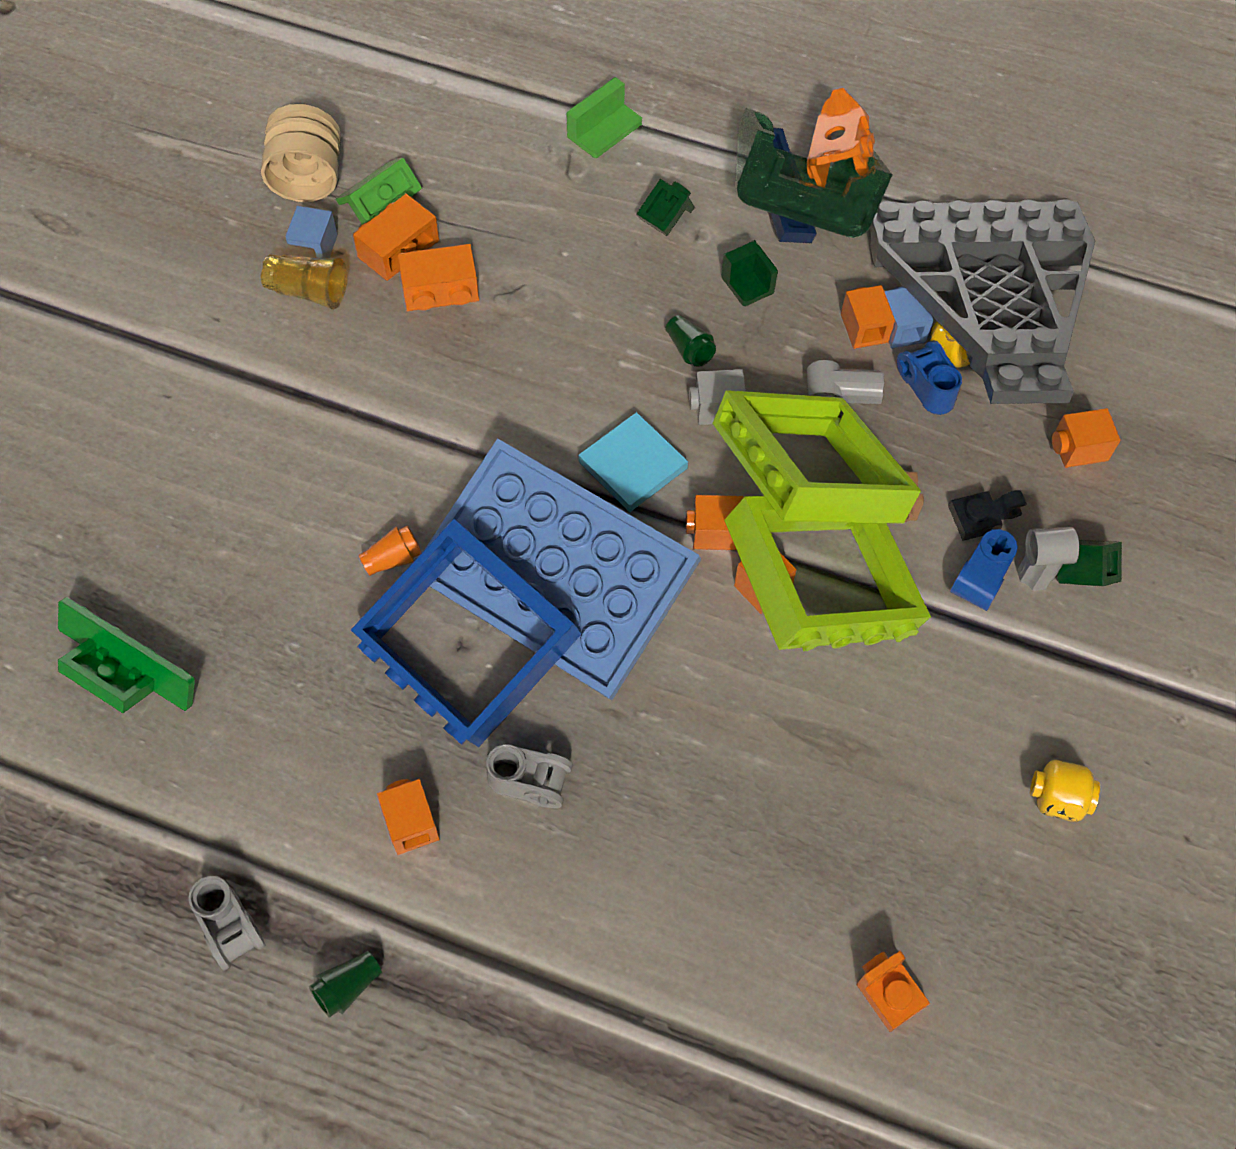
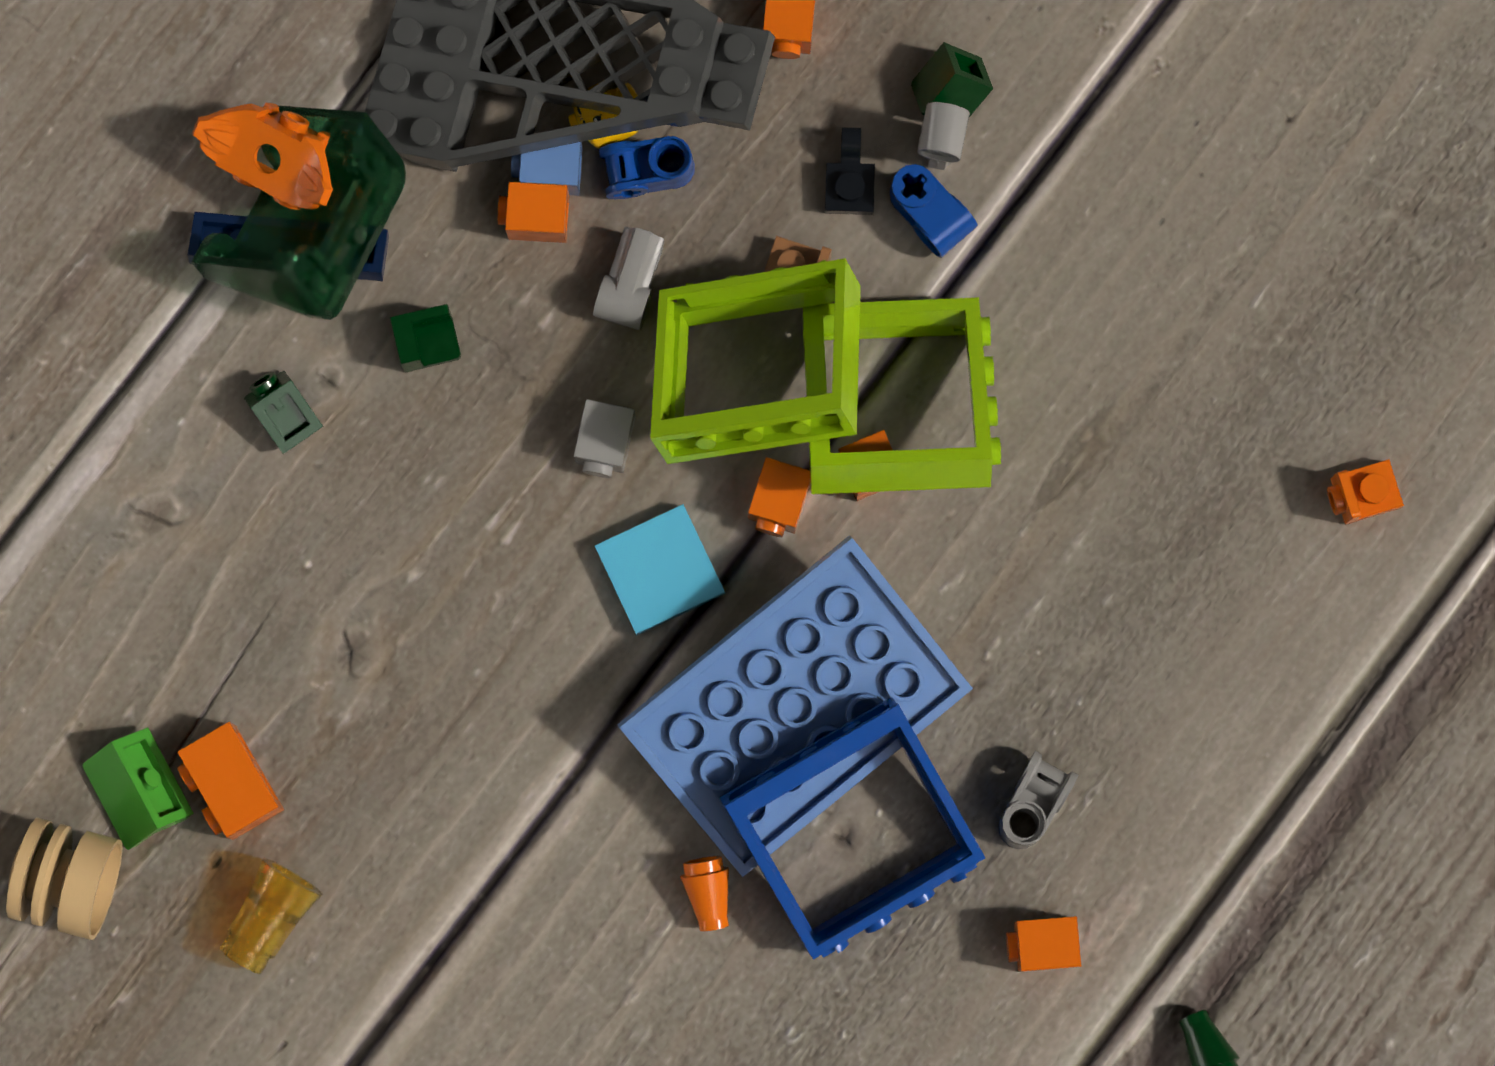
camera: 70 degrees left, 20 degrees up
medium blue panel [285,206,338,267] -> none
orange brick [398,244,479,311] -> none
bright green panel [566,77,642,158] -> none
dark green cone [666,315,716,367] -> none
yellow head [1030,760,1100,822] -> none

